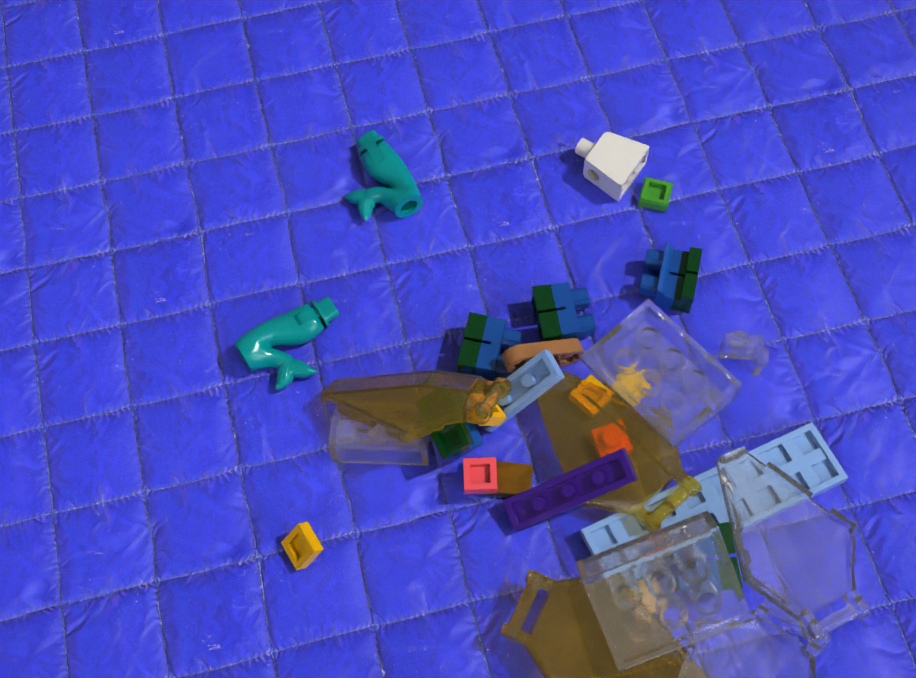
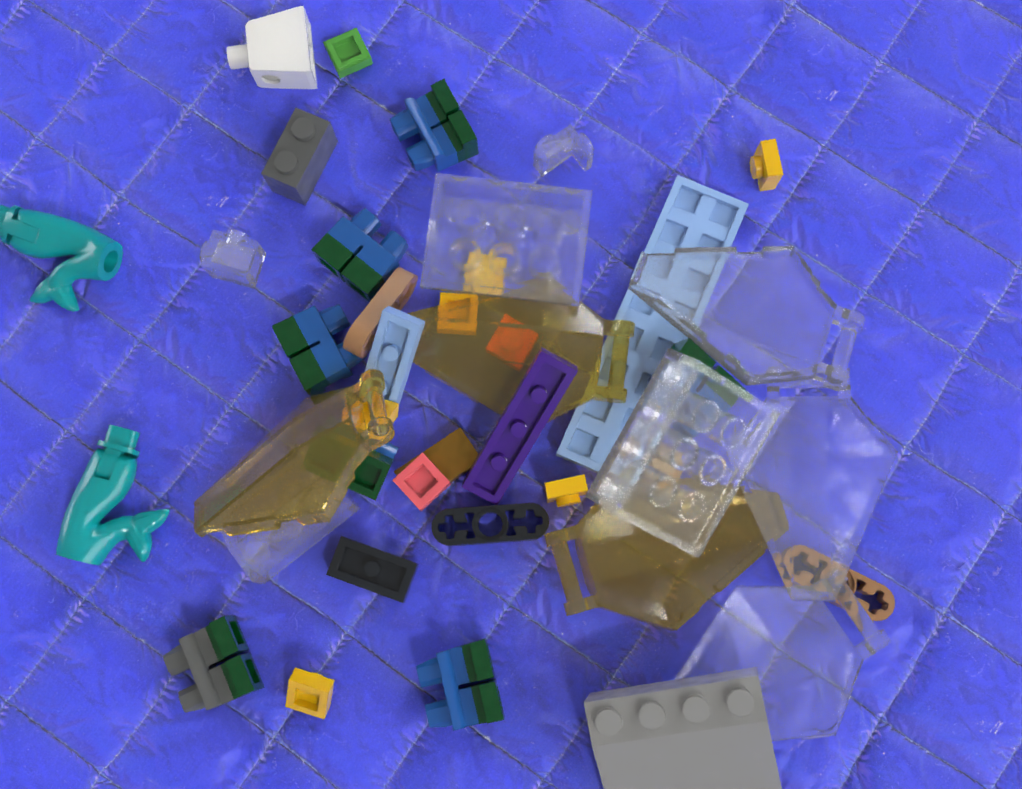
camera: 40 degrees left, 15 degrees up
none -> hips [163,615,264,713]
none -> clear brick [200,229,266,289]
none -> dark grey brick [261,108,338,205]
none -> black plate [326,536,419,603]
none -> blue hips [416,638,505,731]
none -> black beam [431,503,549,546]
none -> yellow plate [544,474,588,507]
none -> yellow plate [749,139,784,192]

